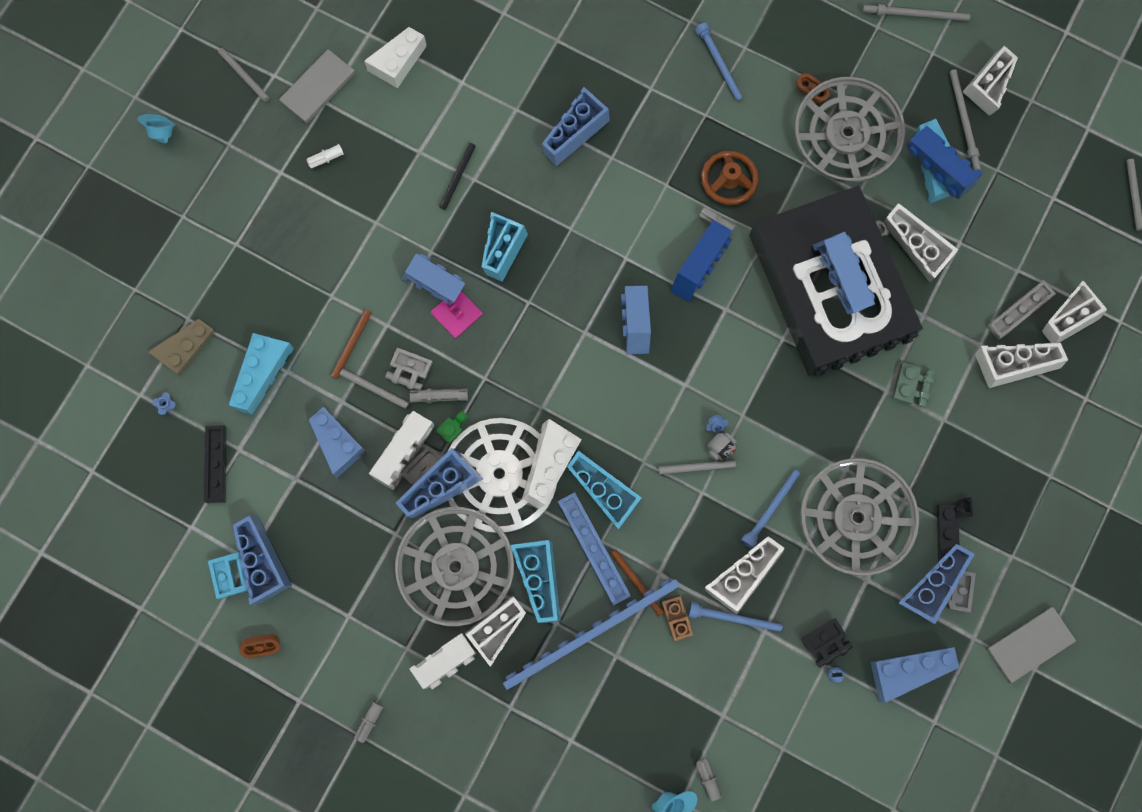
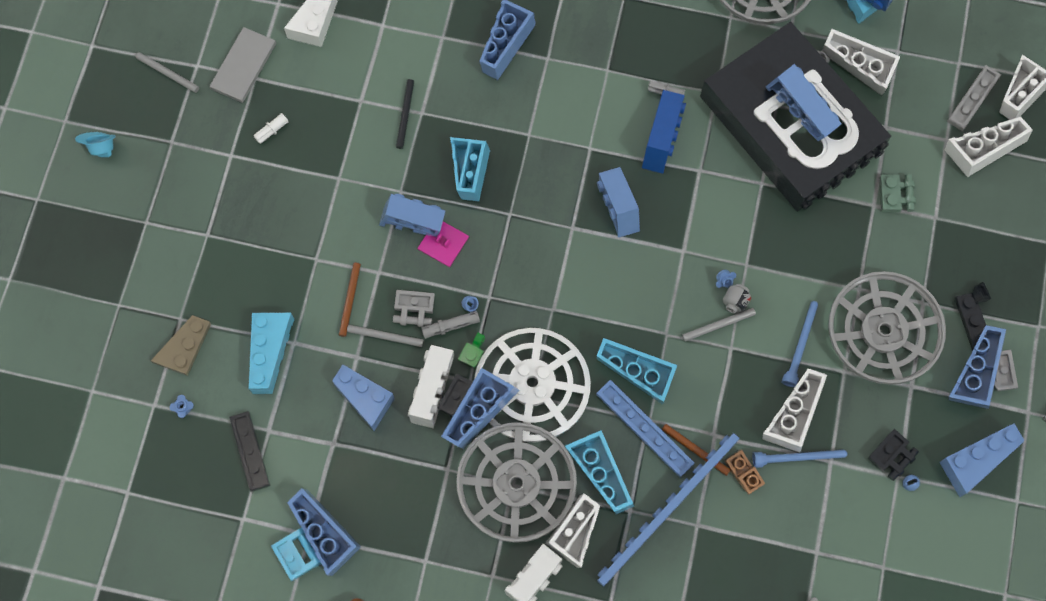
camera: 15 degrees left, 5 degrees down
white wedge [522,419,582,509] -> none
dark orange piece [701,151,759,205] -> none
none -> medium blue hinge [461,296,479,312]

